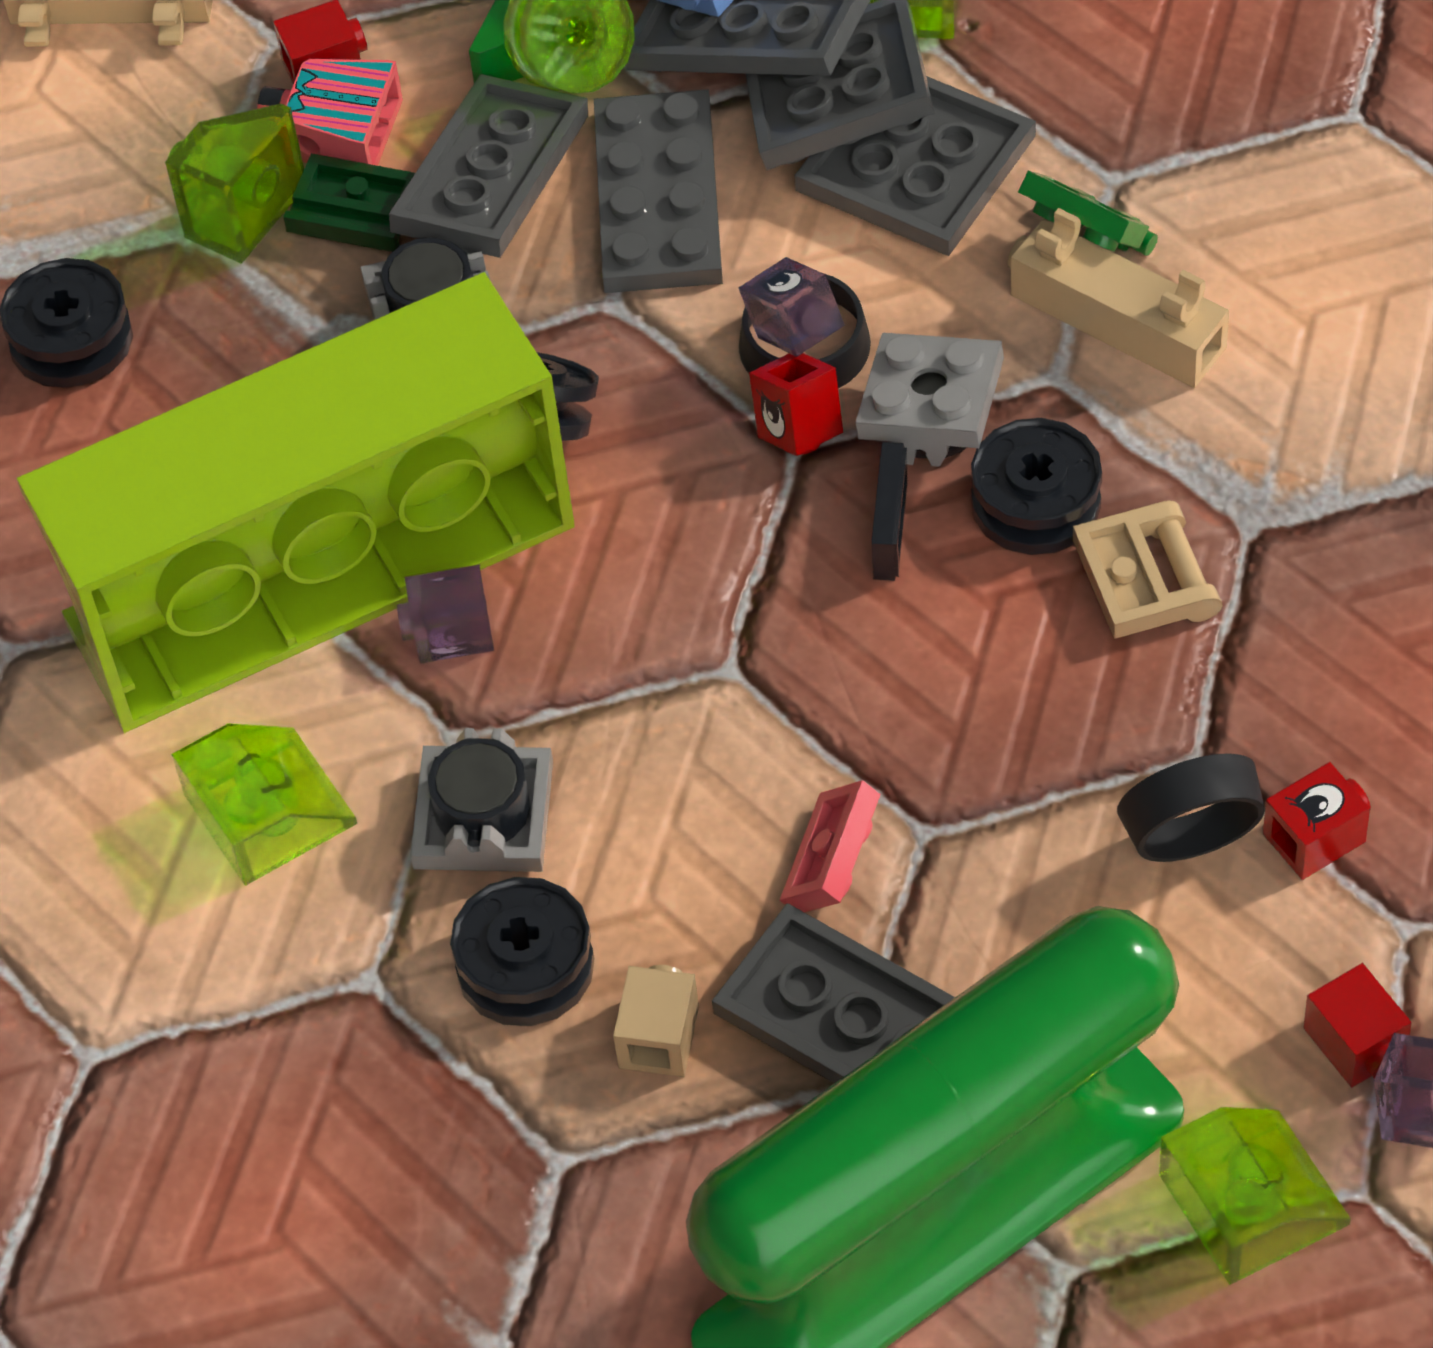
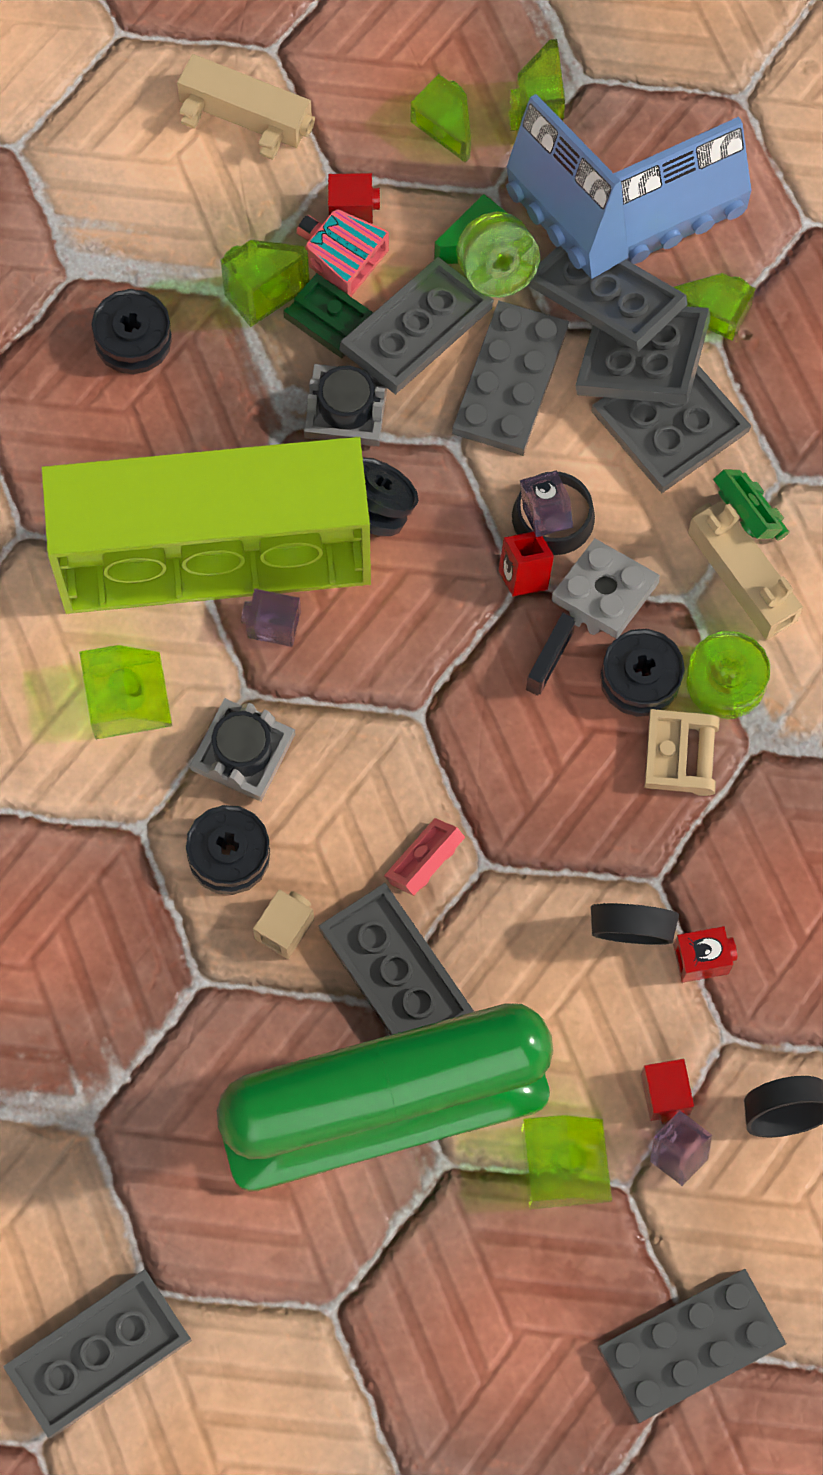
camera: 15 degrees right, 15 degrees up
none -> clear neon green wheel [686,631,770,719]

